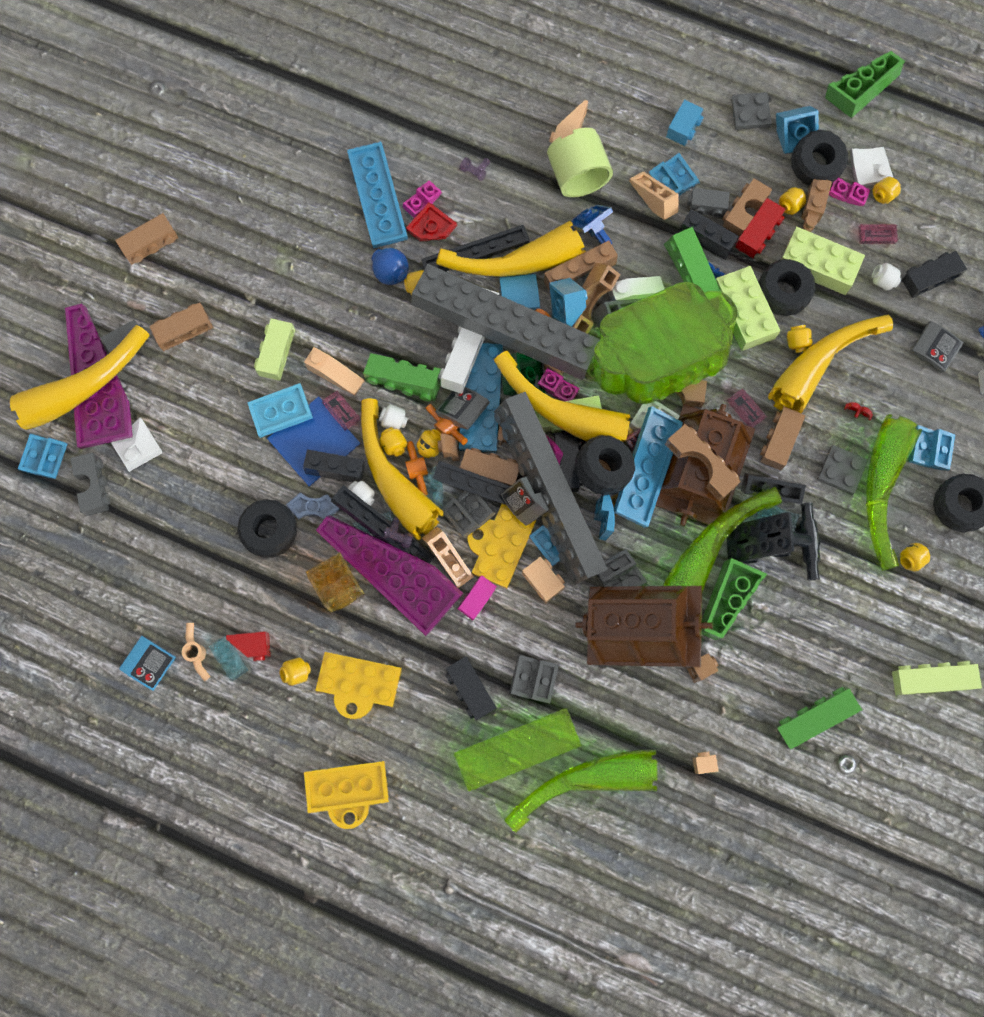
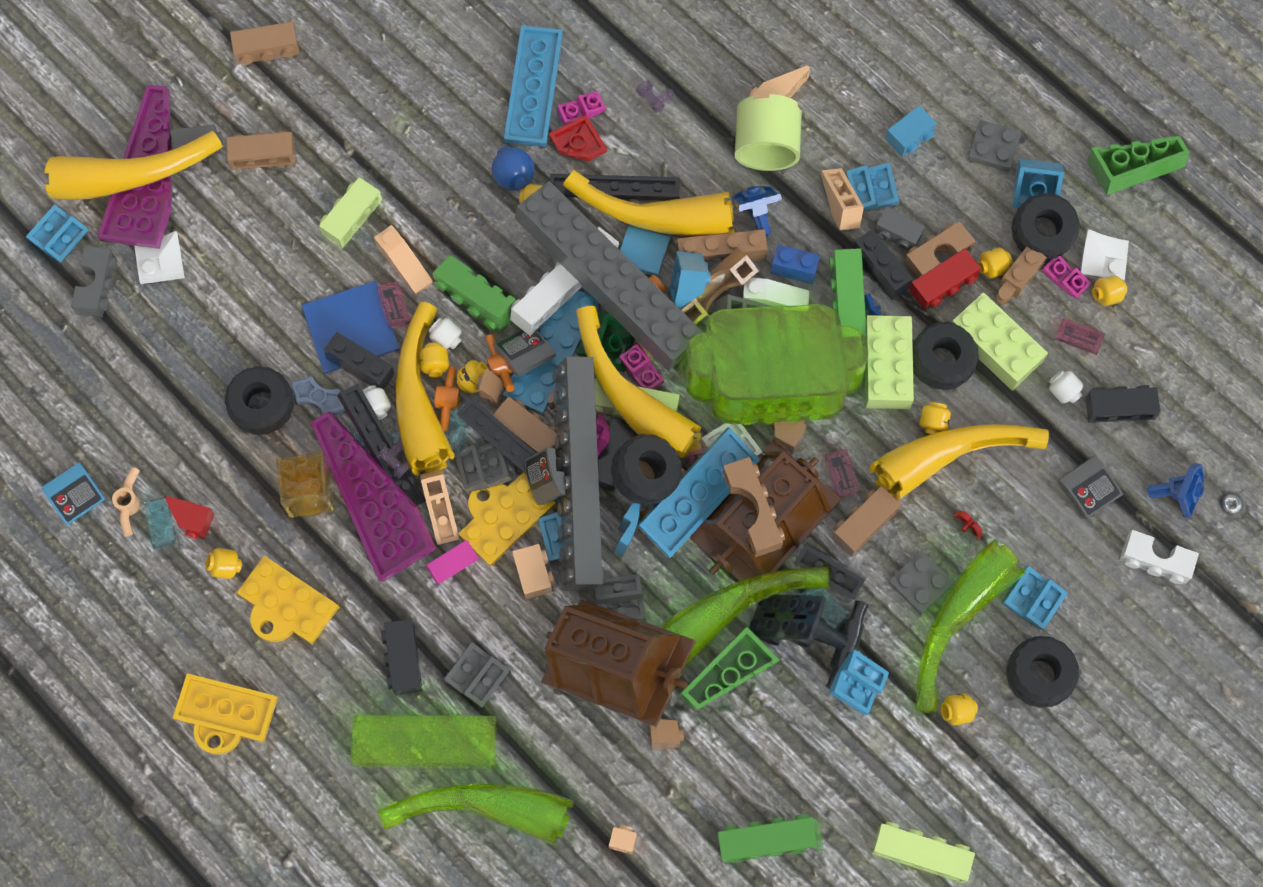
camera: 20 degrees right, 5 degrees down
medium azure plate [247,383,313,438] -> none
none -> blue brick [771,244,820,285]
none -> dark azure slope [828,649,889,715]

